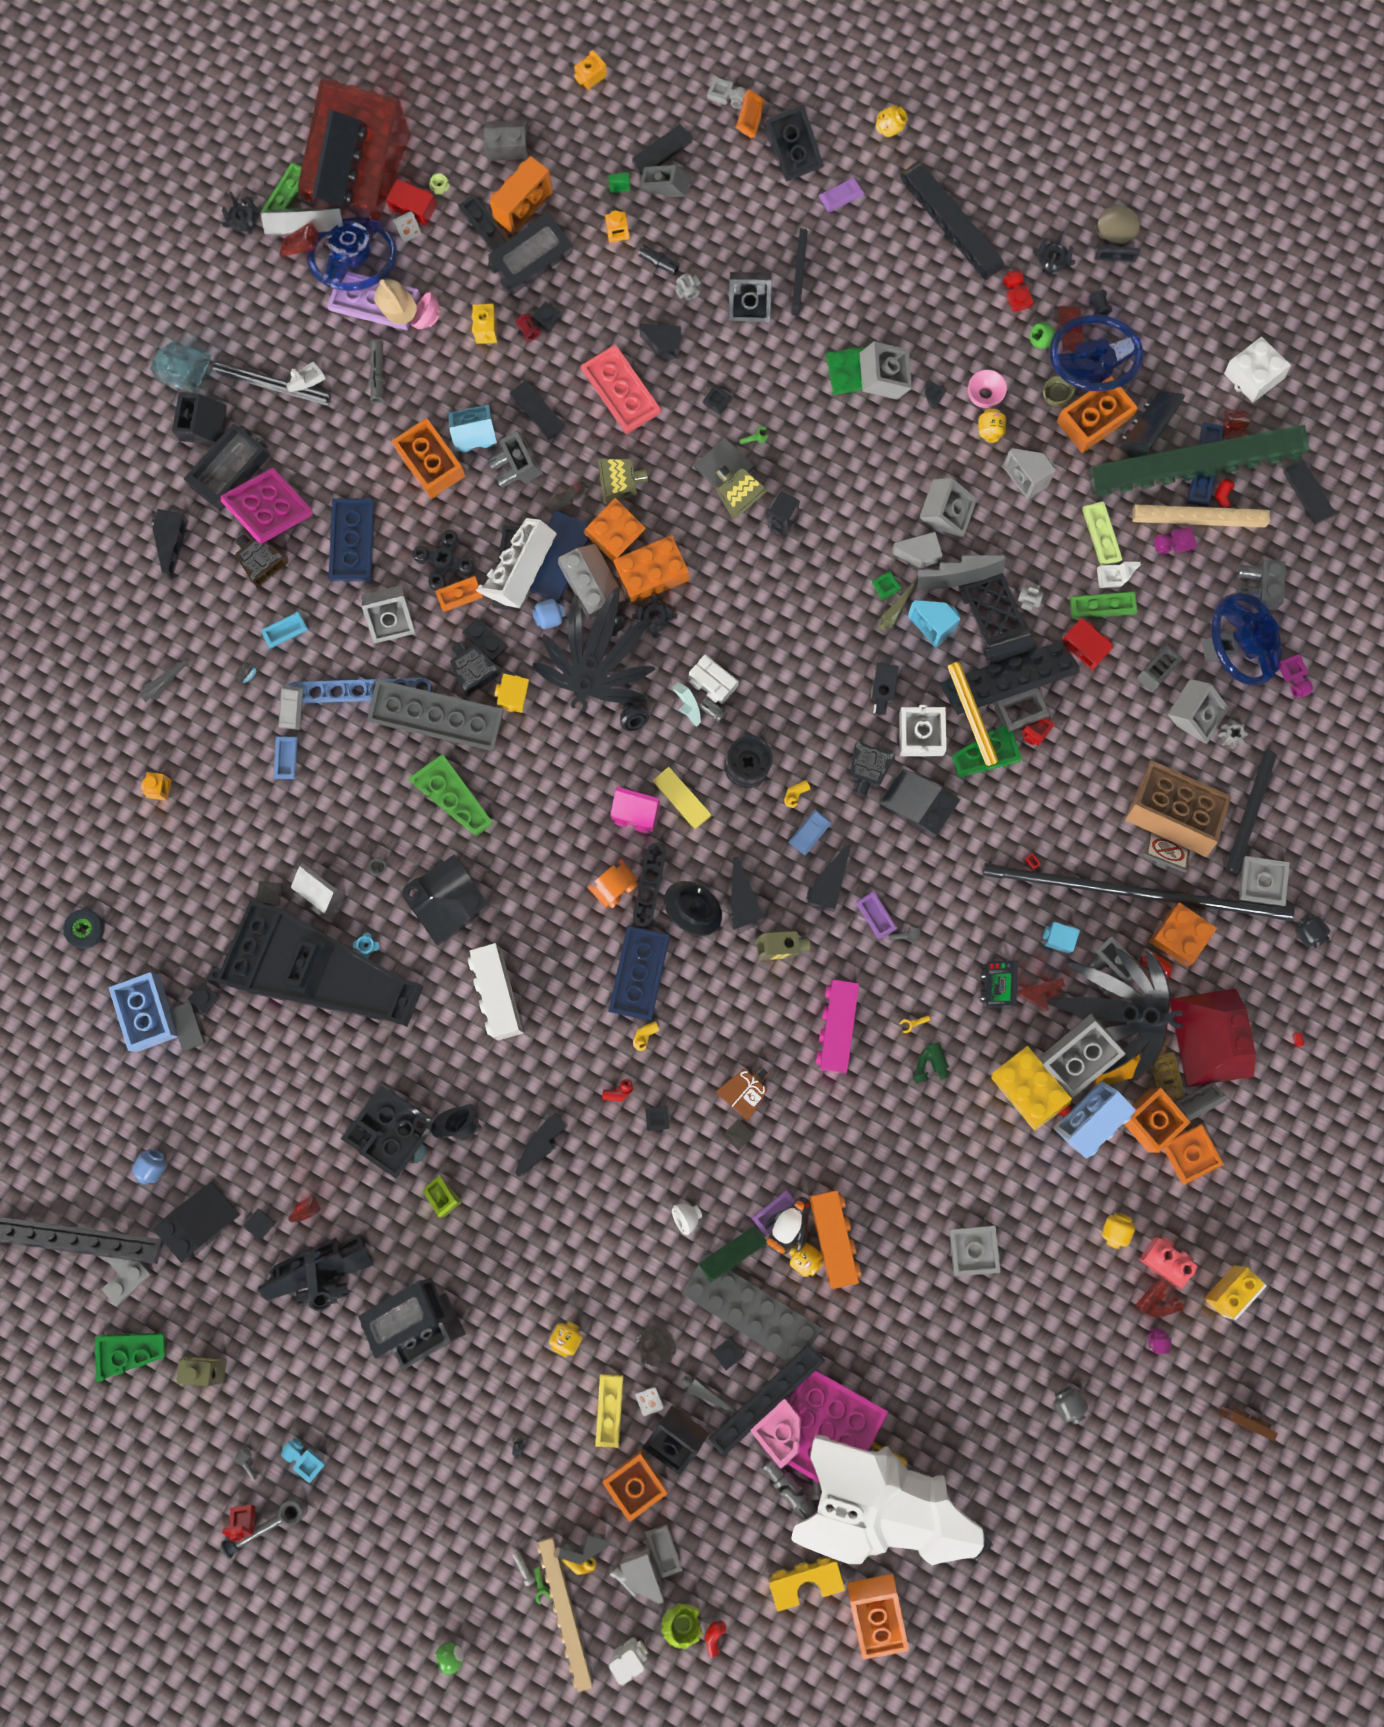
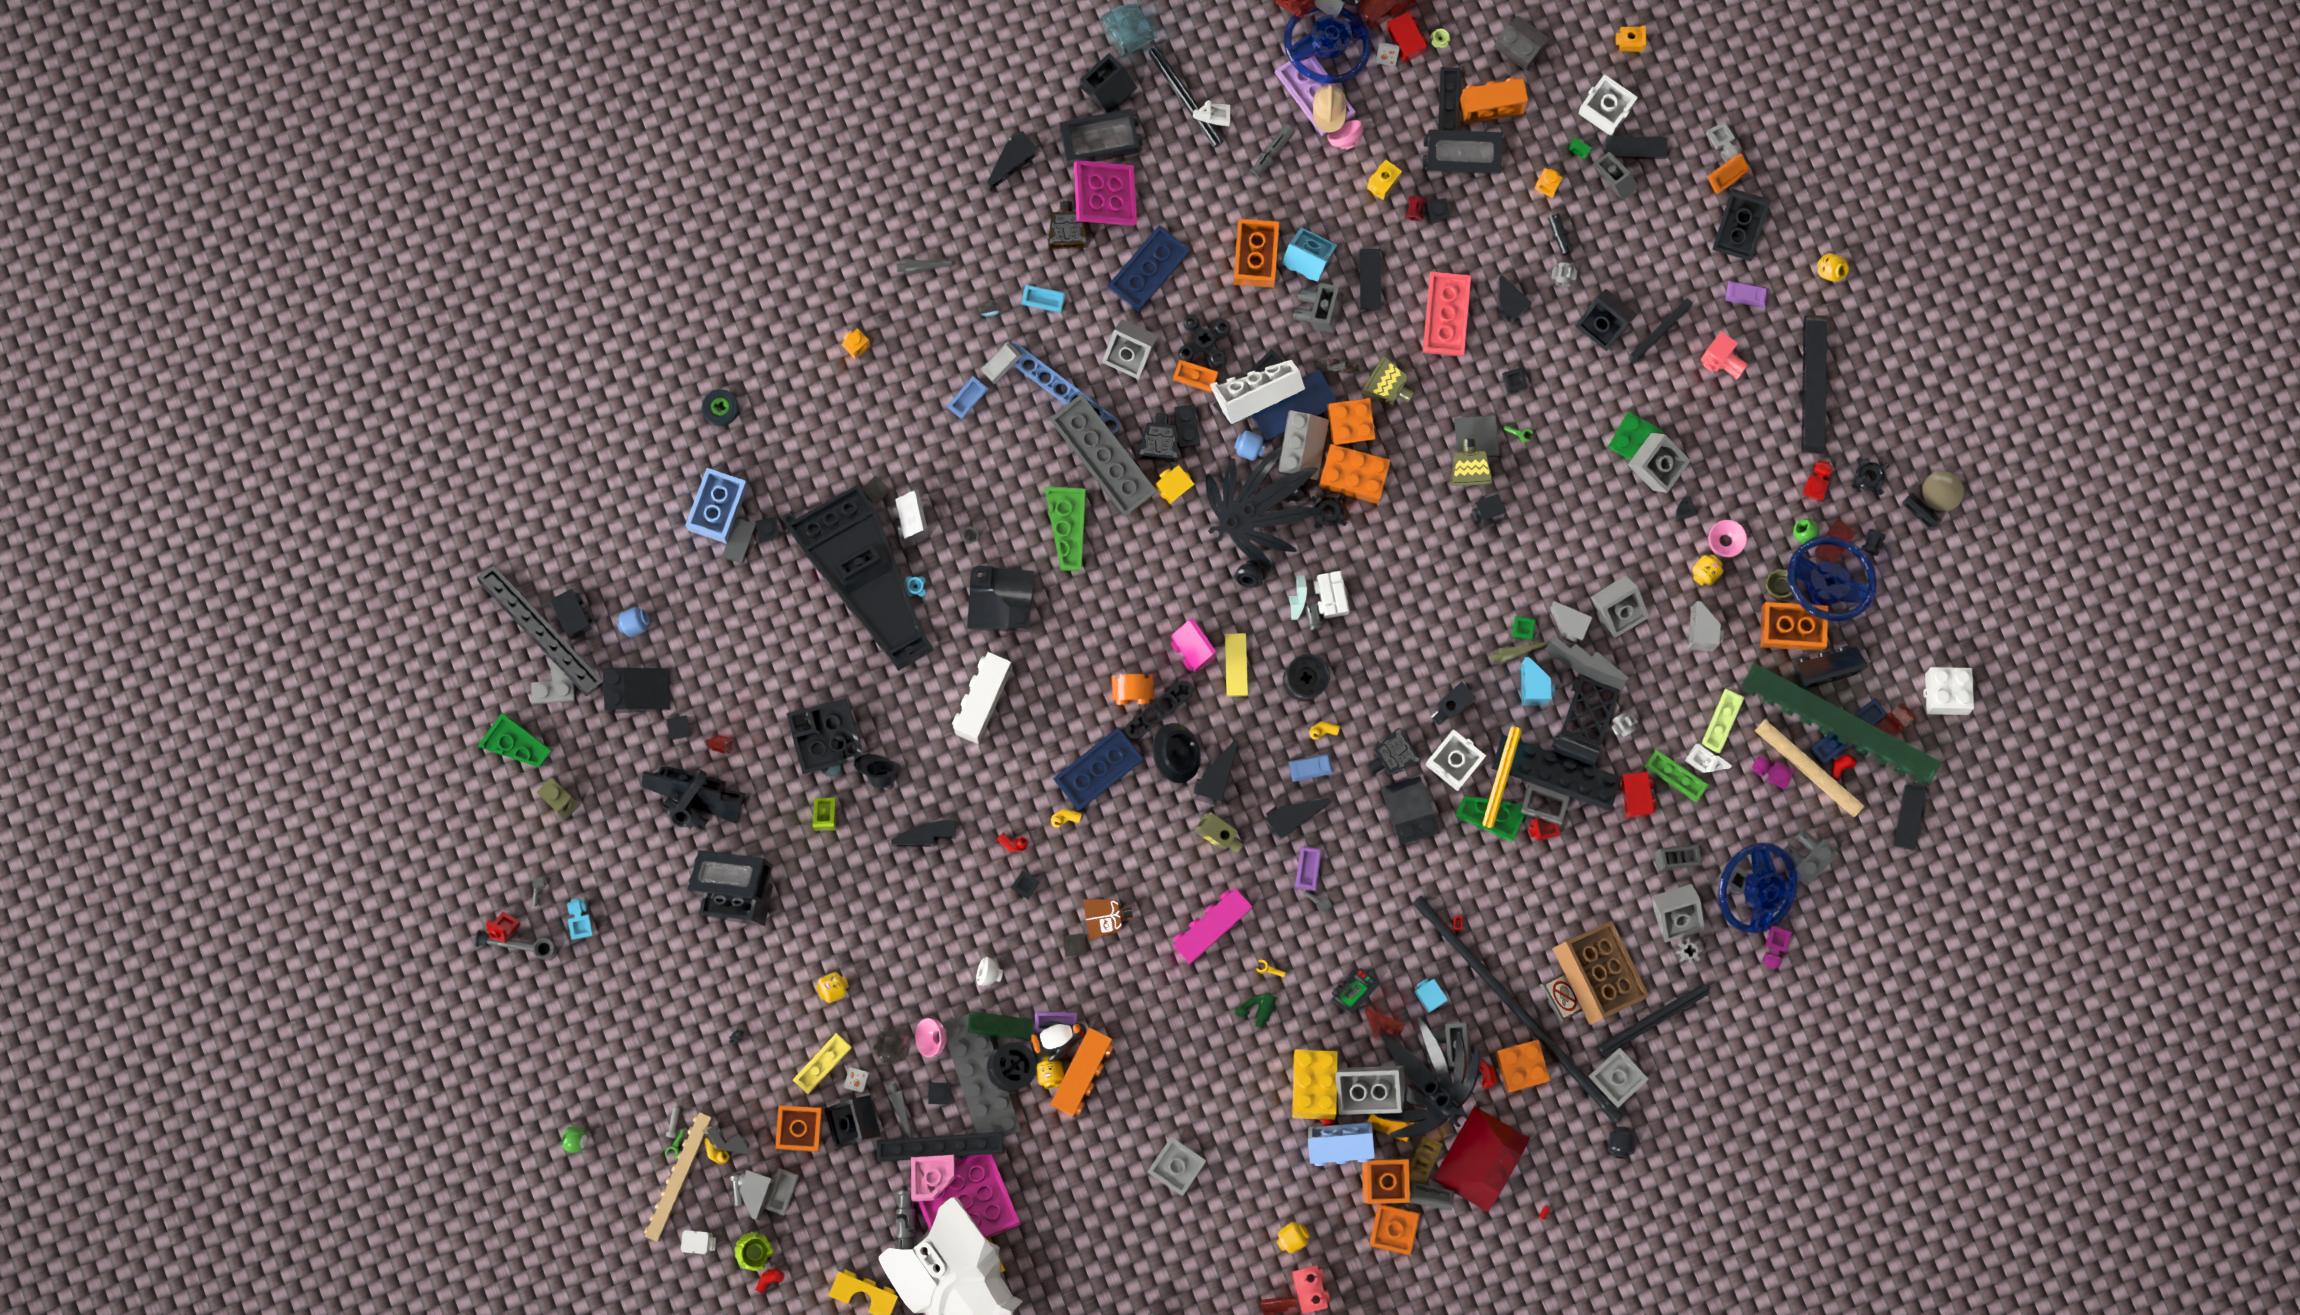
camera: 30 degrees right, 0 degrees up
none -> black brick [549,589,593,640]
none -> bright pink piece [915,1018,948,1057]
none -> black wheel [987,1042,1037,1092]
none -> white brick [1578,74,1638,136]
none -> coral brick [1701,331,1748,380]

